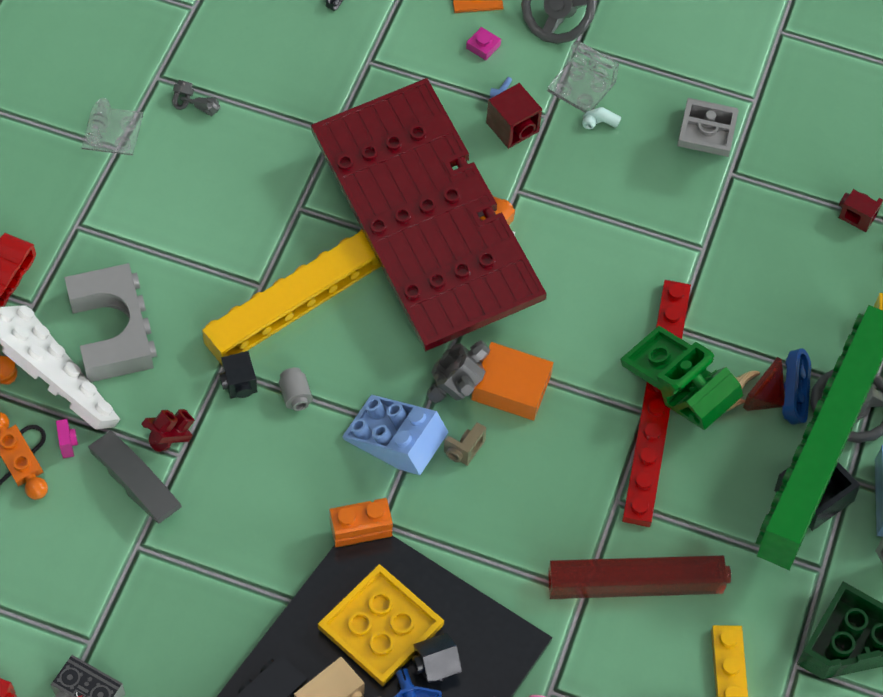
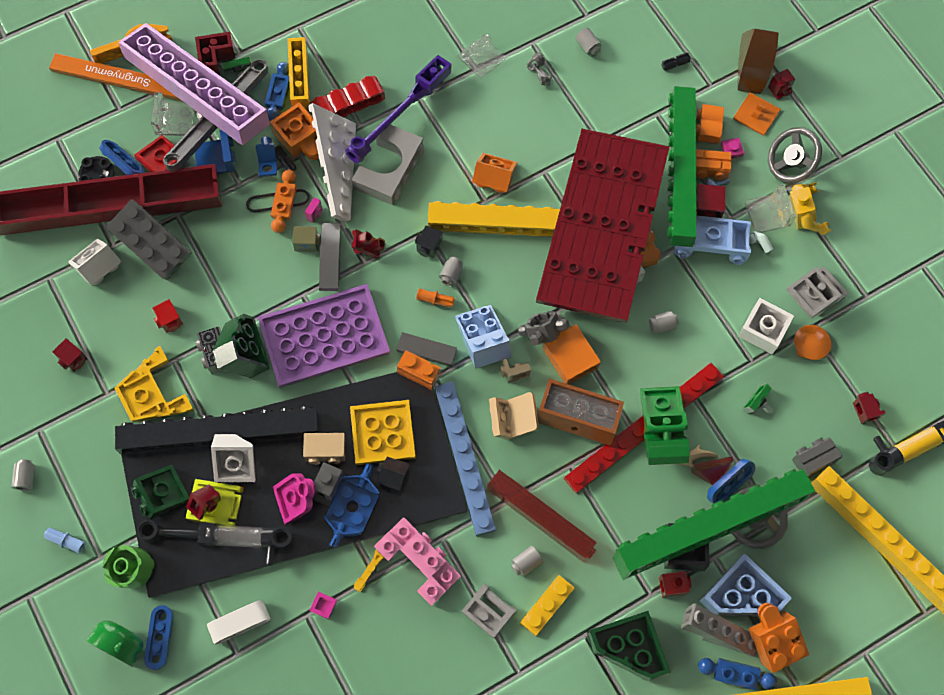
camera: 40 degrees right, 10 degrees up
none -> dark green brick [213,313,270,378]
none -> medium lavender plate [258,284,390,388]
none -> olive brick [293,226,321,251]
none -> dark purple bar [345,55,452,163]
none -> dark grey tile [396,332,457,367]
none -> orange axle [416,288,455,308]
none -> medium blue plate [434,382,496,536]
none -> orange slope [472,153,517,193]
none -> tan bracket [489,392,539,440]
none -> light grey brick [511,546,543,577]
none -> brick [537,379,624,446]
none -> light grey brick [576,28,602,56]
none -> light grey brick [649,311,679,334]
none -> red brick [659,571,692,598]
none -> green brick [667,86,696,247]
none -> light blue piece [673,215,751,265]
none -> orange brick [696,104,724,144]
none -> orange brick [696,149,731,180]
none -> white brick [738,298,794,354]
none -> green piece [743,384,774,414]
none -> yellow torso [789,182,832,236]
none -> dark grey brick [792,437,842,477]
none -> orange dish [794,325,832,360]

